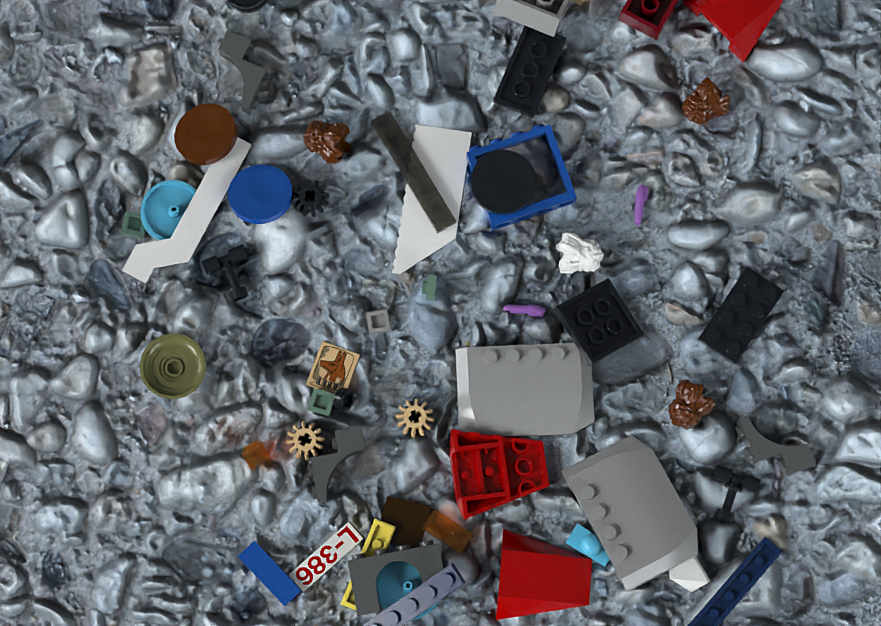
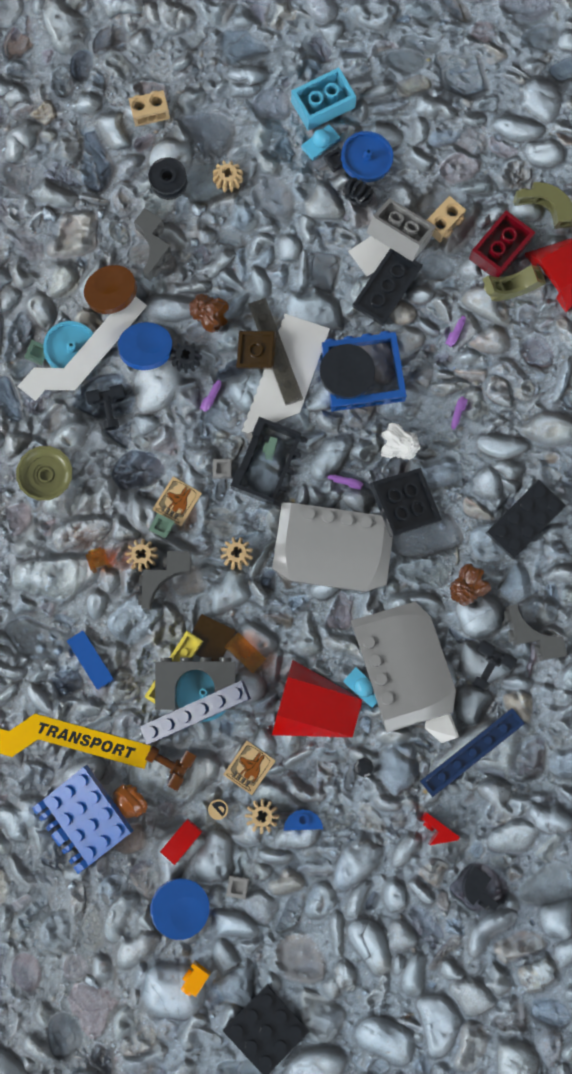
camera: 10 degrees right, 0 degrees up
white sticker [289,522,363,592] -> none
black tile [334,388,354,411] -> none
red wedge [449,429,549,520] -> none
reddish brown hair [682,78,730,124] -> none
none -> medium lavender piece [200,380,222,412]
none -> black hinge [230,417,308,508]
none -> dark brown tile [236,331,277,370]
none -> white sticker [348,236,390,276]
none -> medium lavender piece [445,315,466,347]
none -> olive arch [483,265,546,301]

